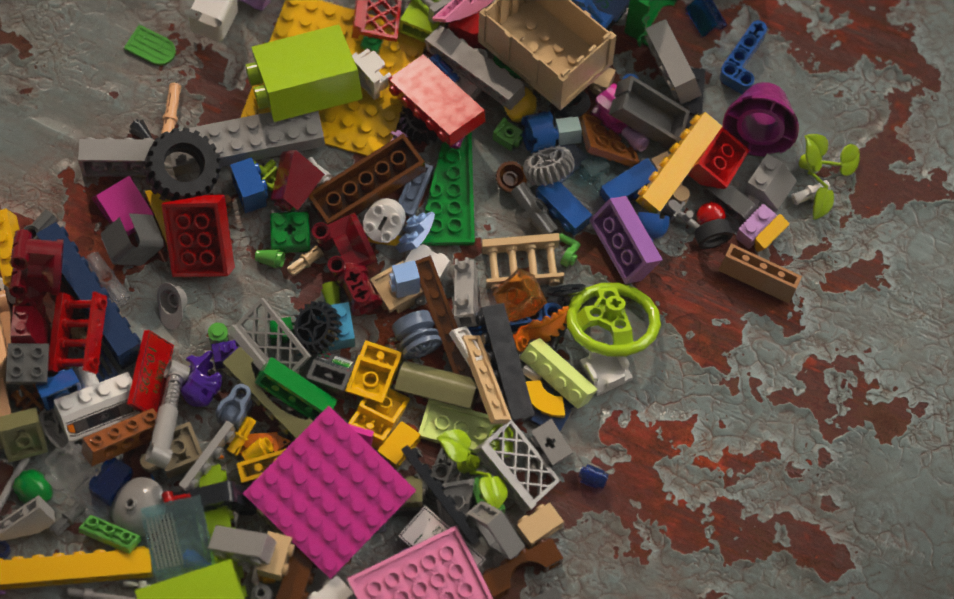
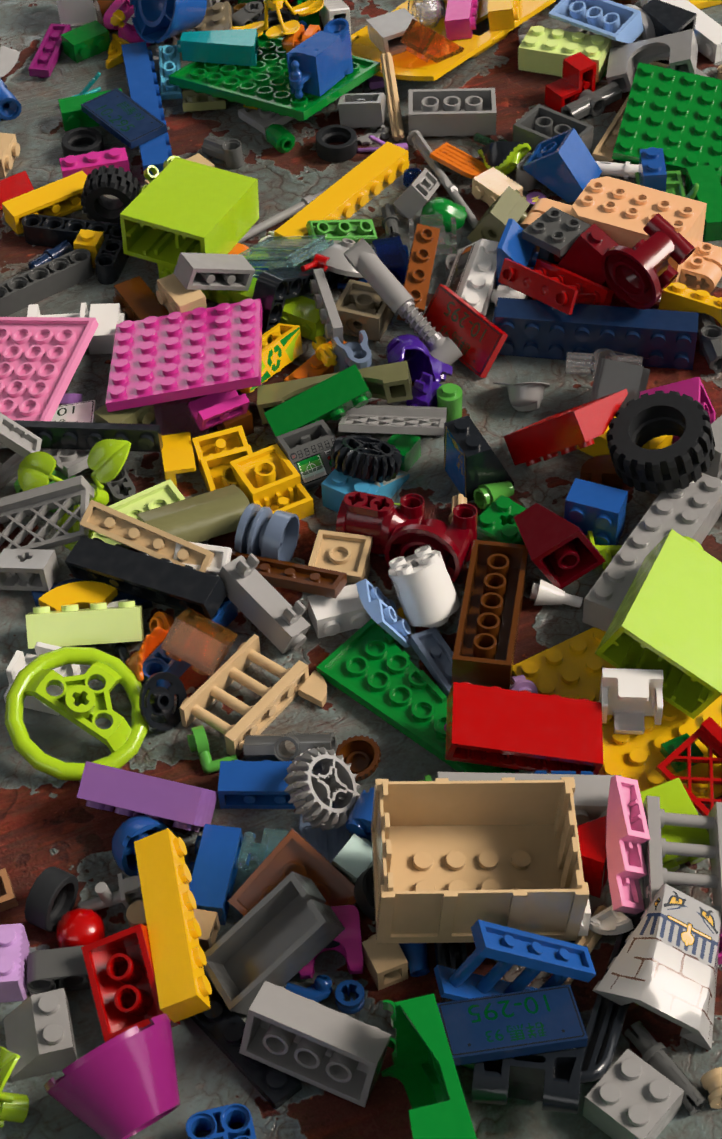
camera: 140 degrees right, 20 degrees down
yellow cone [242,437,273,461] -> none
light blue brick [389,260,420,298] -> none
none -> tan tile [298,670,327,708]
none -> black slope [444,415,514,502]

